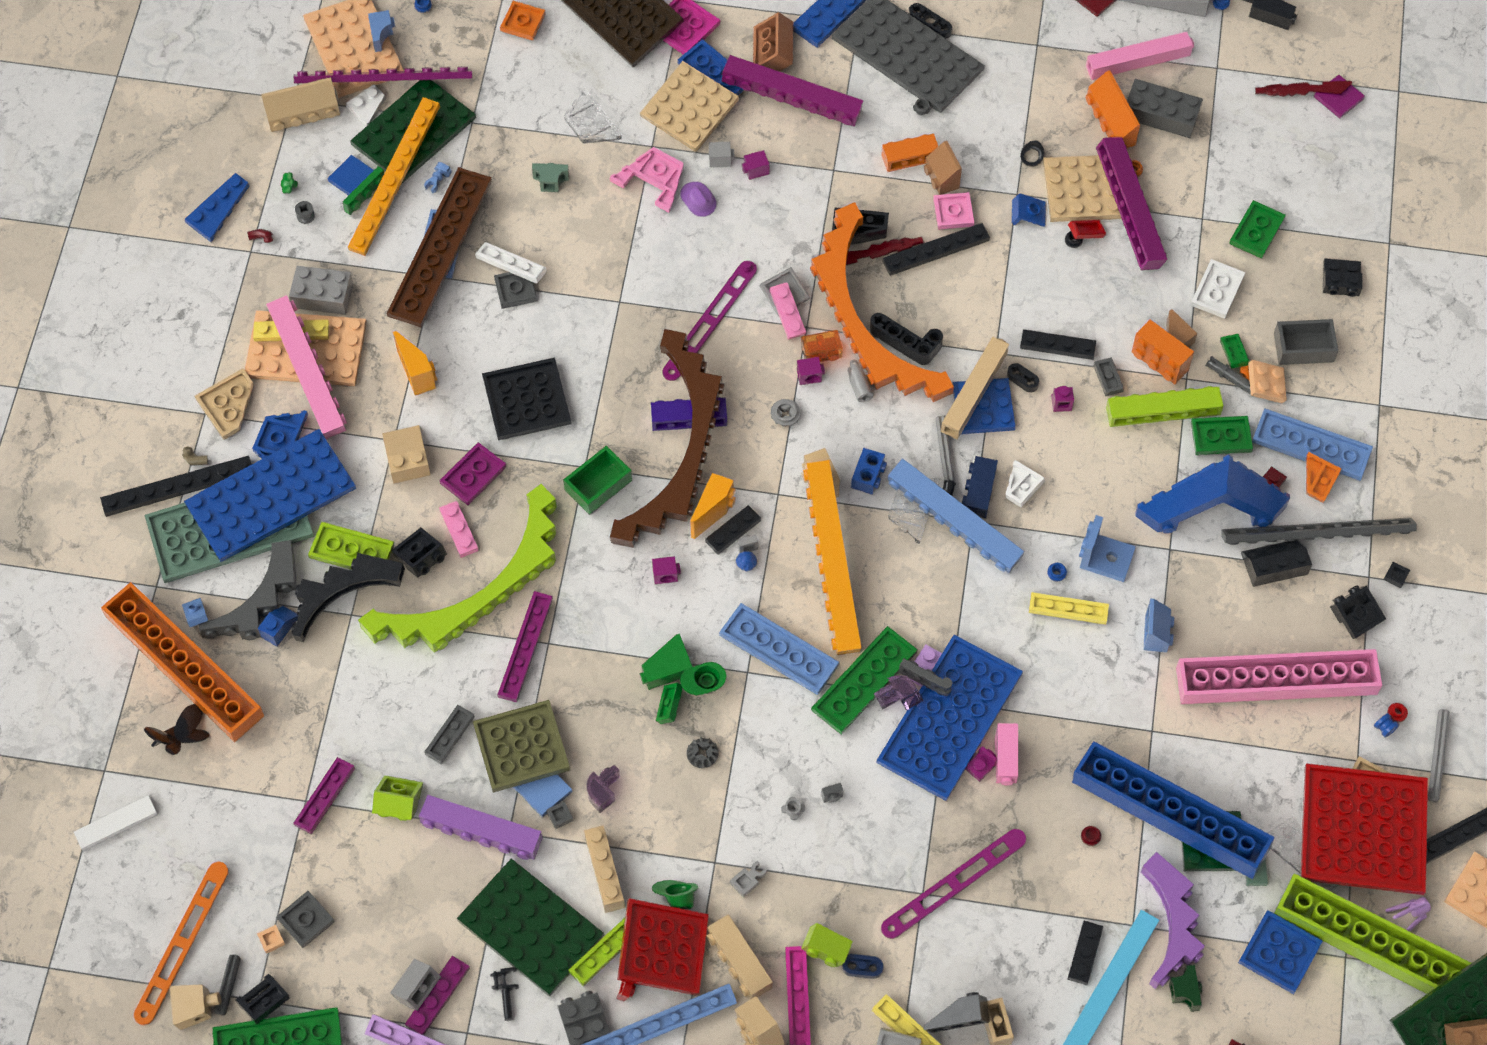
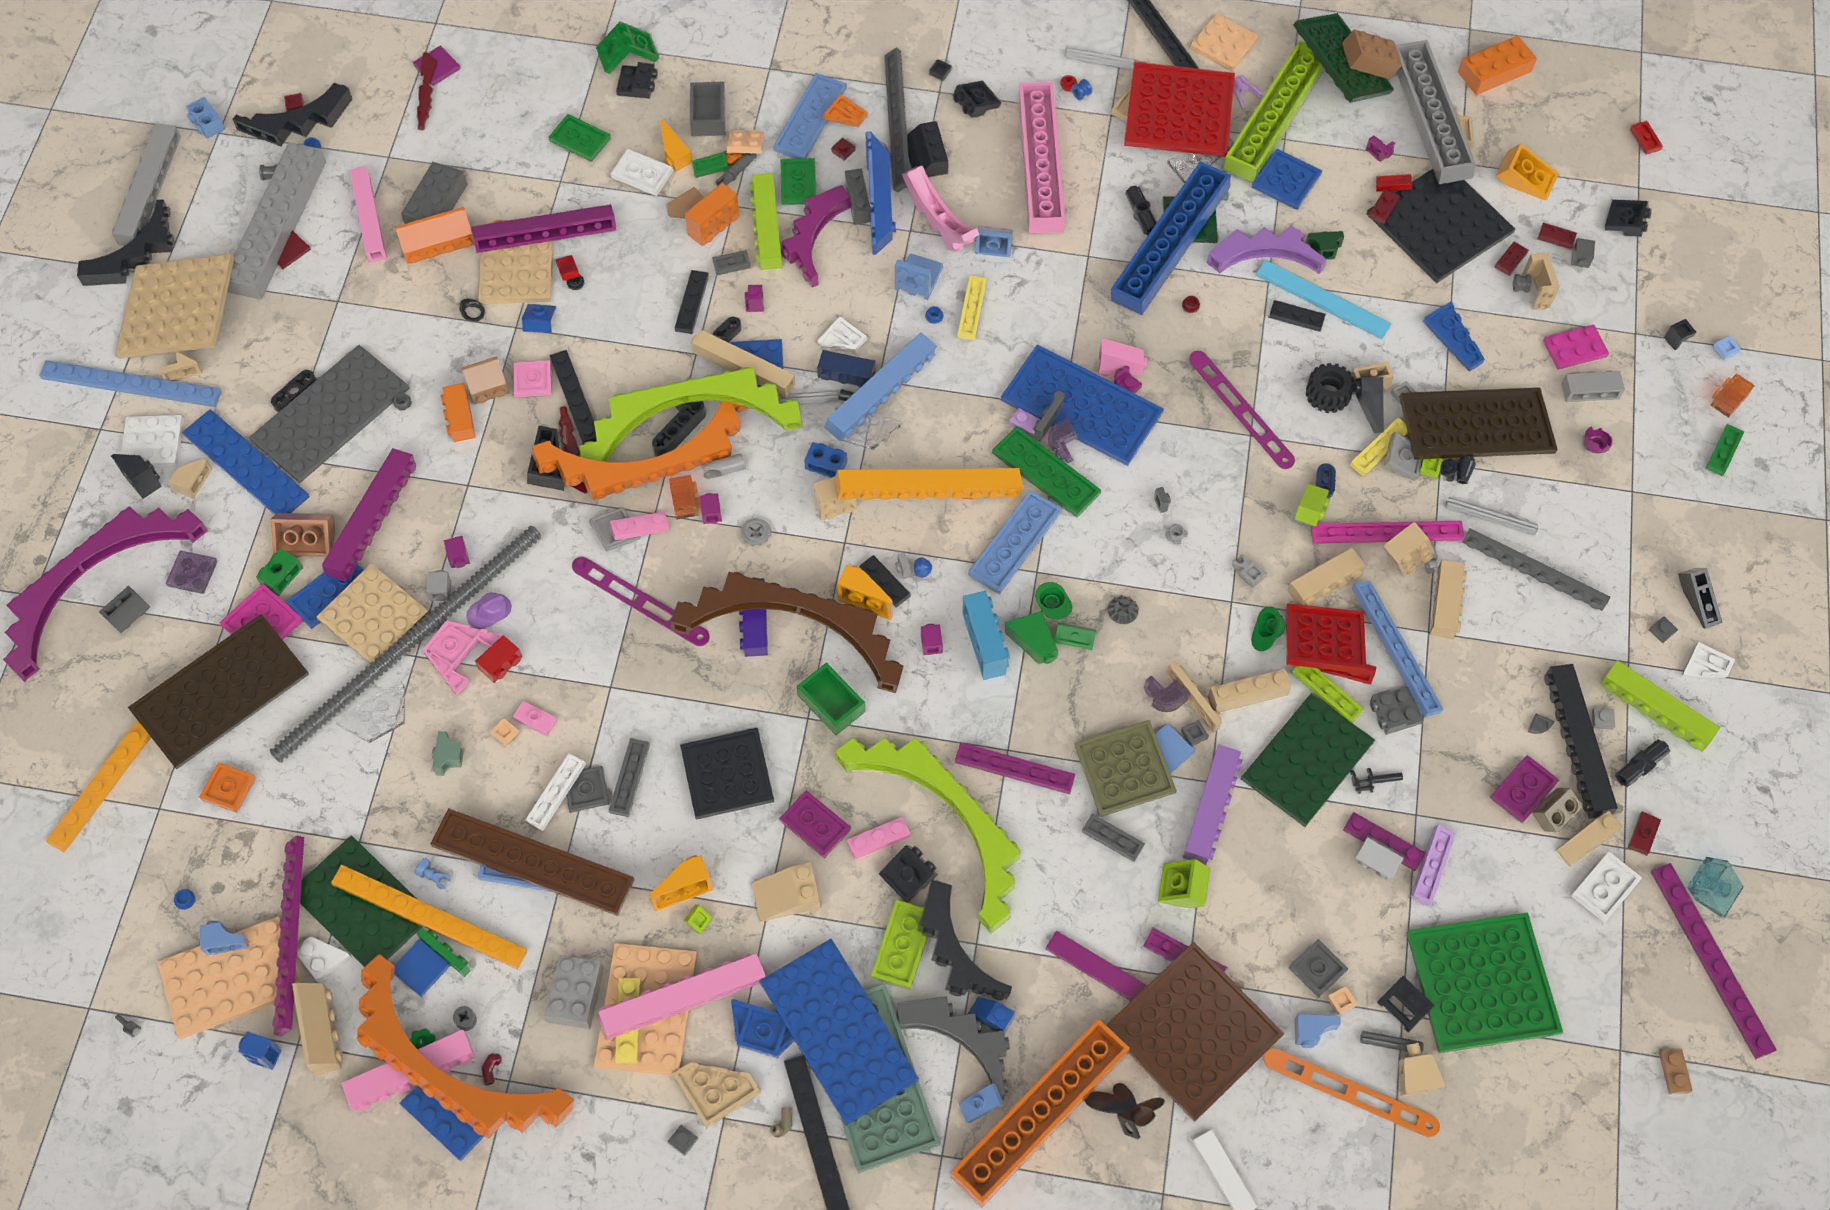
camera: 90 degrees left, 0 degrees up
none -> blue brick [238,1031,282,1070]
none -> green brick [256,548,303,596]
none -> dark grey piece [269,526,541,763]
none -> bright pink brick [341,1030,476,1112]
none -> orange arch [357,954,575,1139]
none -> red brick [475,635,522,683]
none -> light nougat plate [490,718,519,747]
none -> bright pink plate [513,701,557,736]
none -> lime arch [579,367,803,462]
none -> green bracket [596,21,659,74]
none -> dark grey plate [609,738,650,817]
none -> light orange slope [660,119,692,172]
none -> dark grey plate [667,1124,698,1156]
none -> lime plate [684,904,713,934]
none -> magenta arch [781,185,850,288]
none -> bright pink arch [902,166,980,251]
none -> dark azure brick [962,590,1010,680]
none -> magenta tile [1046,930,1147,1001]
none -> reddish brown plate [1106,942,1284,1122]
none -> black piece [1125,185,1156,236]
none -> tan plate [1167,661,1222,733]
none -> medium blue arch [1295,1014,1341,1048]
none -> black tyre [1306,363,1354,413]

